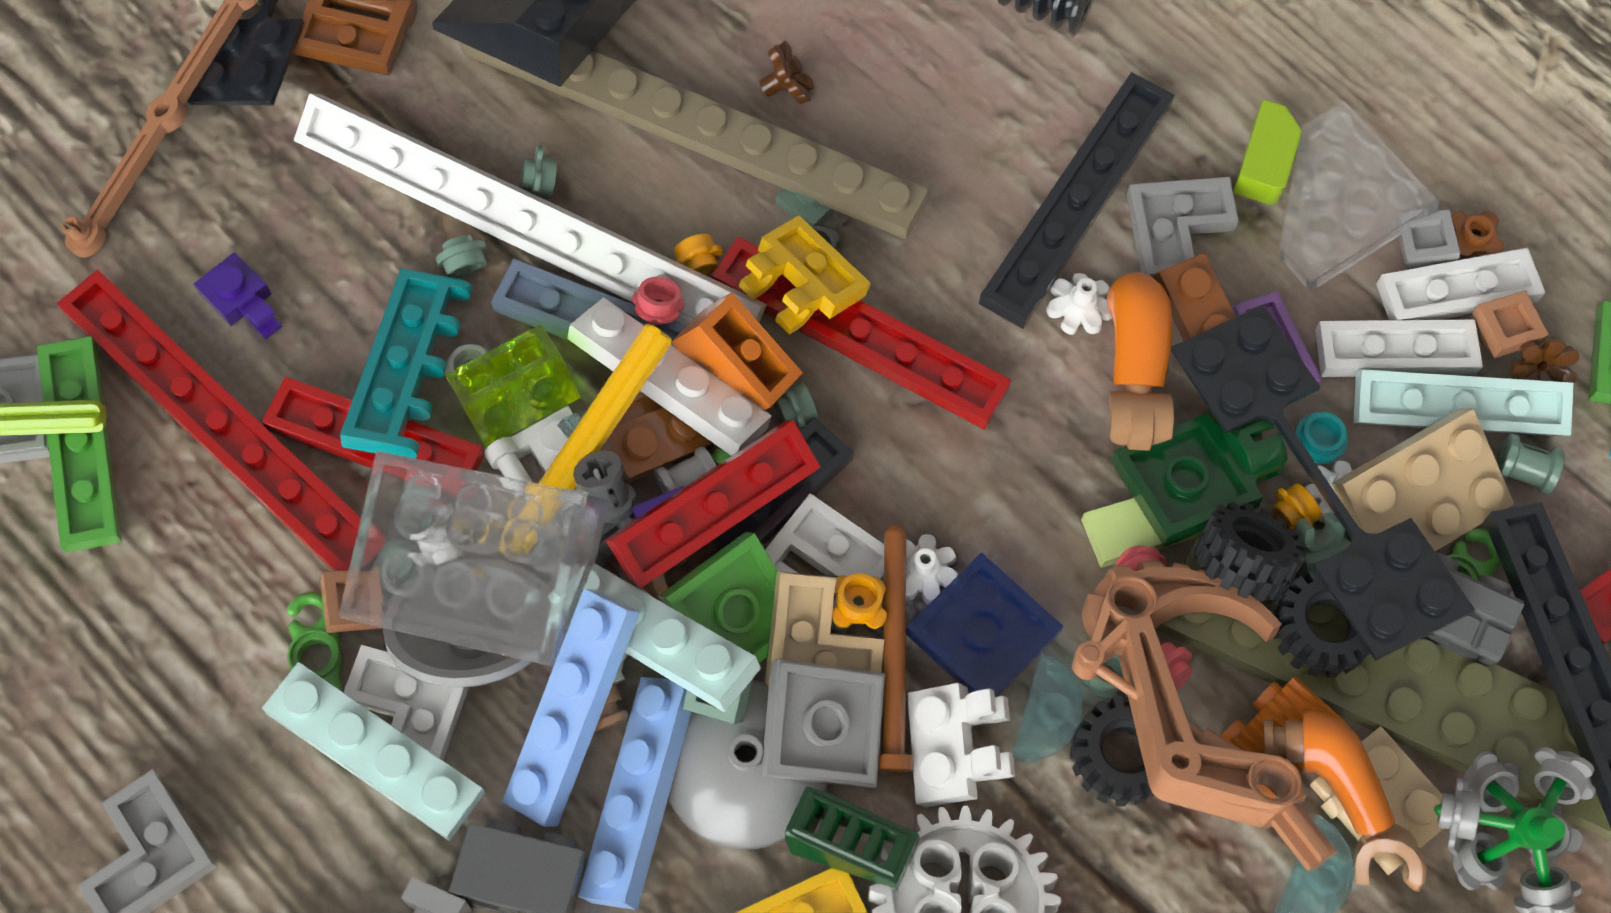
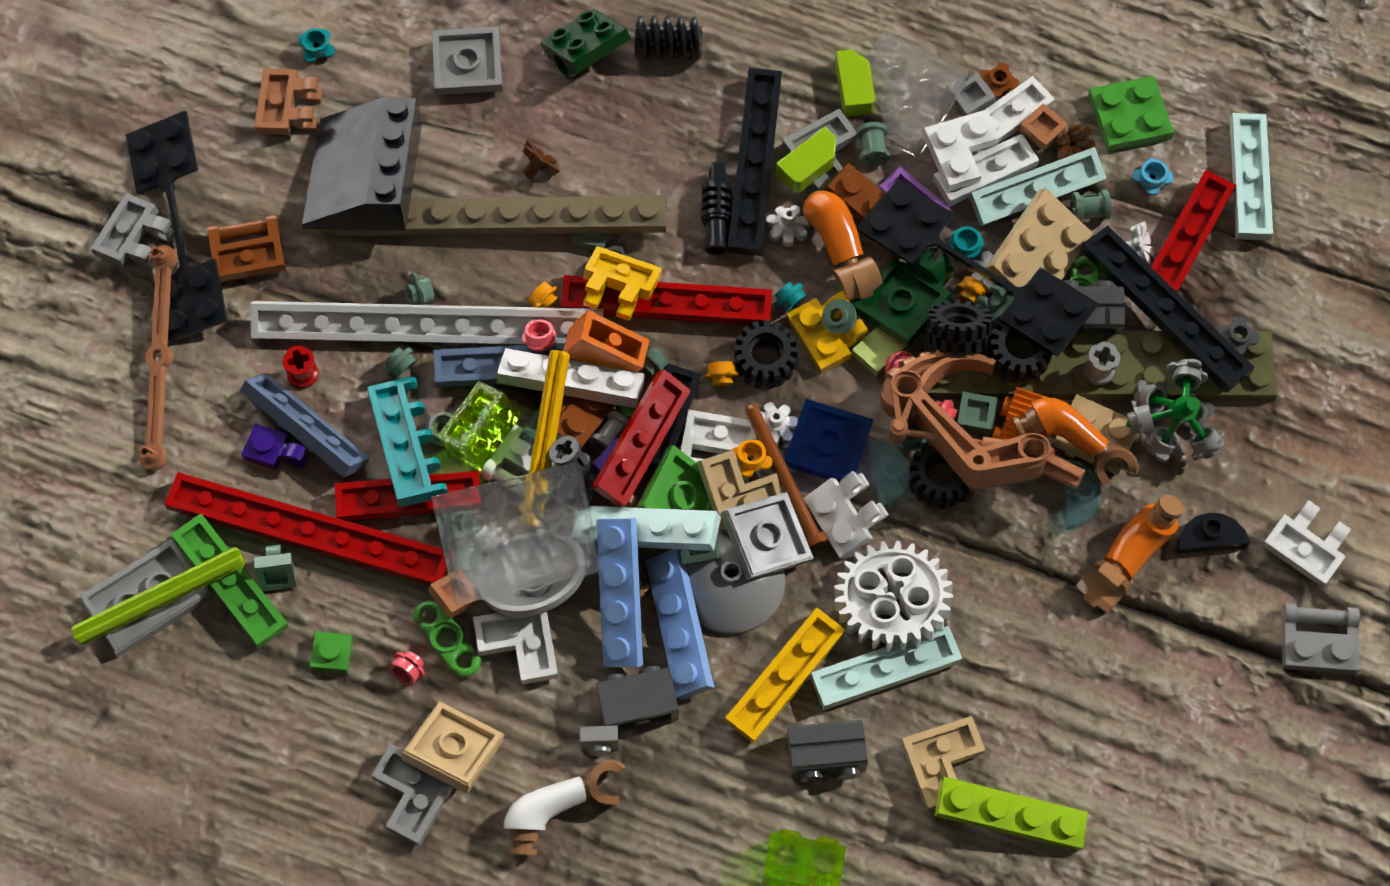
camera: 25 degrees left, 0 degrees up
light aqua plate [262,662,485,841] -> none
dark green slope [785,786,920,890] -> none
none -> sand blue plate [240,373,370,477]
none -> sand green tile [254,545,297,592]
none -> red bush [282,345,319,389]
none -> bright green plate [310,631,354,674]
none -> coral plate [389,651,425,686]
none -> tan plate [401,701,505,794]
none -> black hinge [701,162,732,255]
none -> light orange plate [704,361,739,386]
none -> black tyre [734,320,798,389]
none -> teal plate [774,282,806,313]
none -> lime piece [775,126,836,193]
none -> yellow plate [786,290,868,374]
none -> sand green plate [822,299,857,335]
none -> sand green bush [857,122,890,167]
none -> white plate [923,109,1000,192]
none -> sand green plate [957,391,997,435]
none -> light grey bush [1083,342,1121,385]
none -> white plant [1126,221,1156,266]

